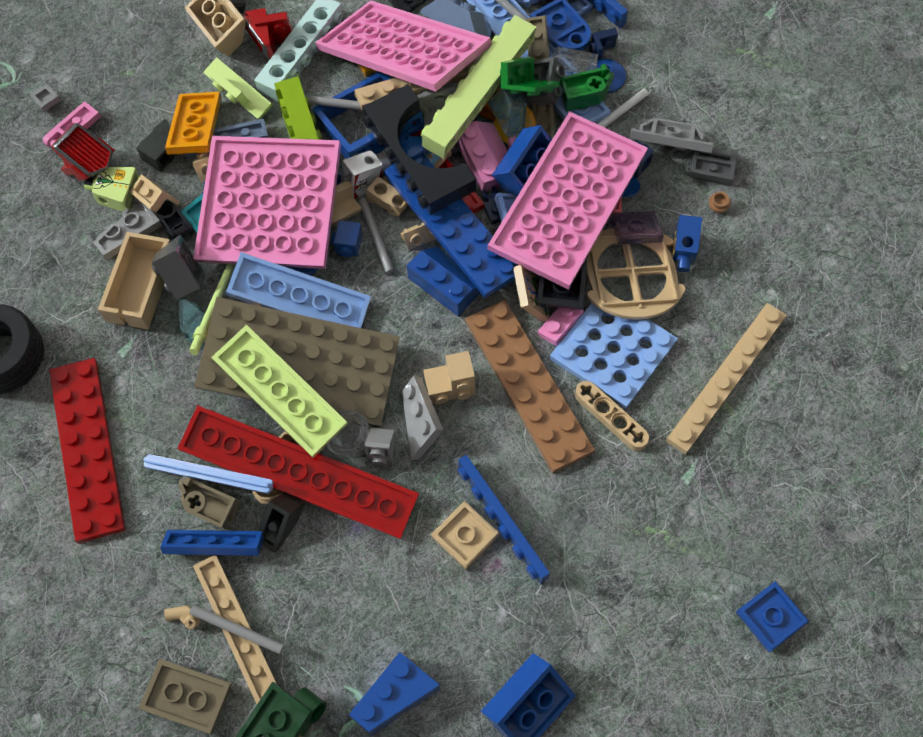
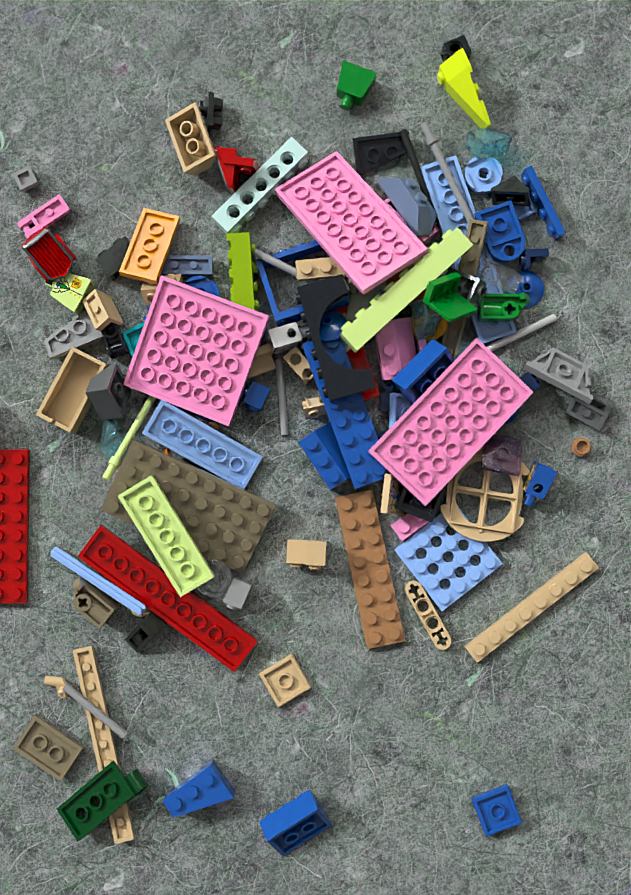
camera: 20 degrees right, 20 degrees up
blue plate [160,530,264,556] -> none
yellowish green bracket [203,57,273,120] -> none
light grey wing [402,376,443,460] -> none
blue plate [457,455,550,584] -> none

